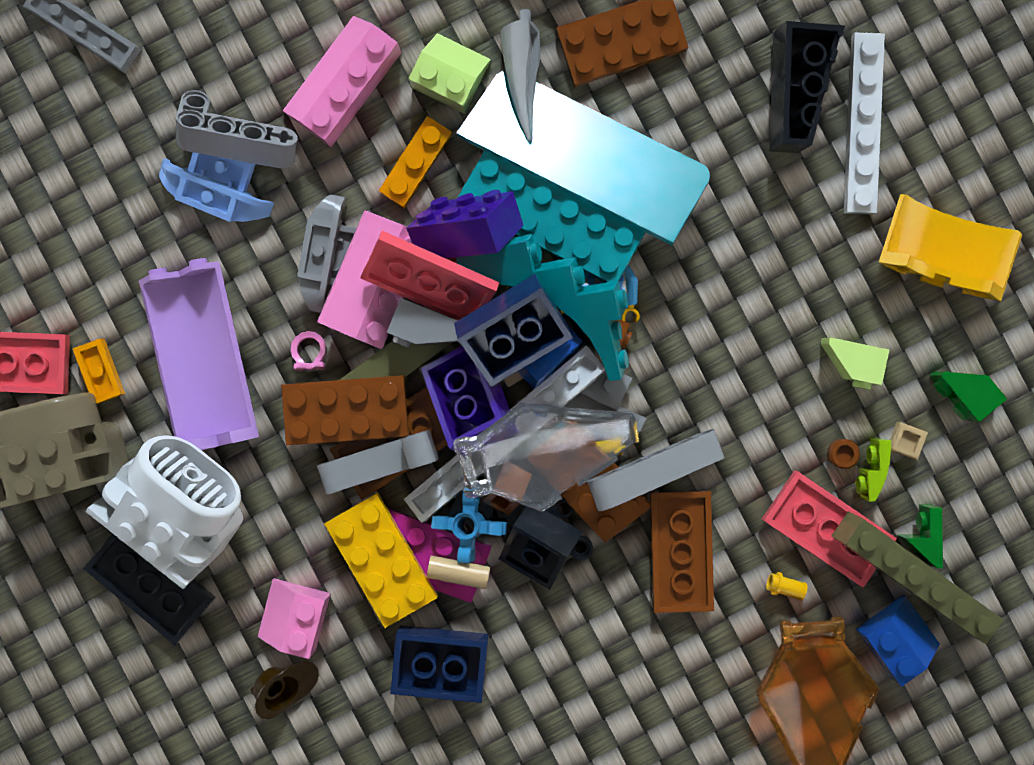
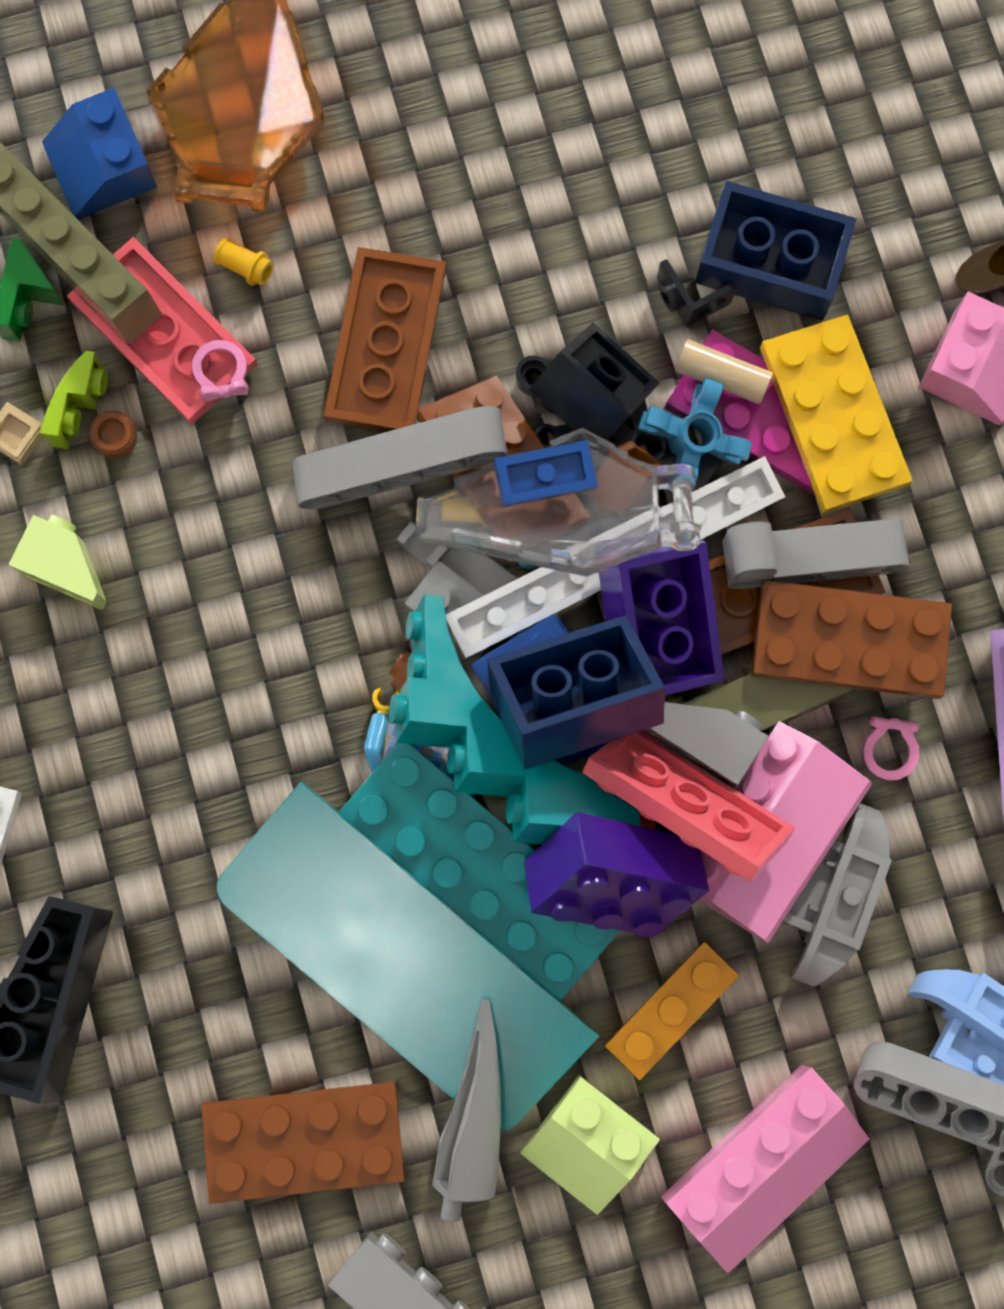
camera: 165 degrees left, 10 degrees down
none -> bright pink piece [192,340,249,402]
none -> blue plate [493,440,598,508]
none -> black bracket [657,259,736,327]

